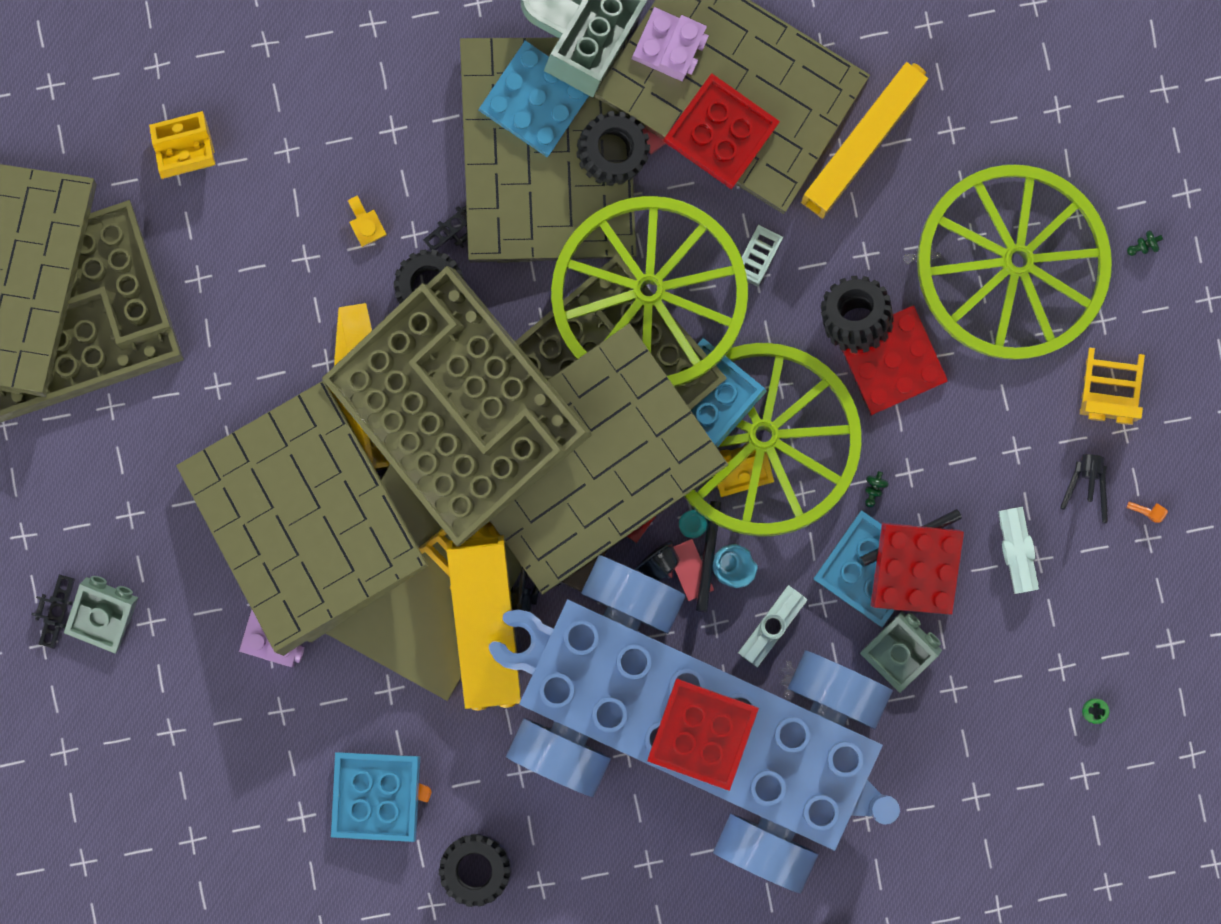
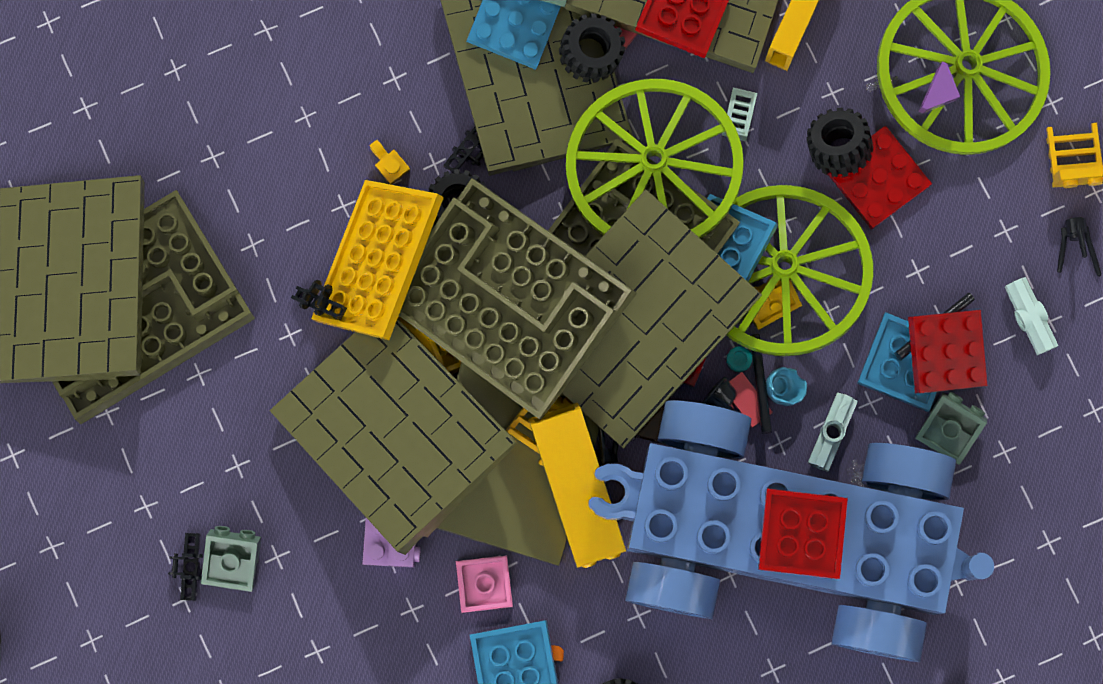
camera: 15 degrees left, 5 degrees down
yellow brick [149,111,216,179] -> none
dark green hair [865,471,889,508] -> none
dark green hair [1127,230,1163,256] -> none
none -> black piece [291,280,347,320]
none -> yellow plate [311,180,444,340]
none -> bright pink tile [456,555,513,613]
none -> medium lavender slope [918,61,960,113]

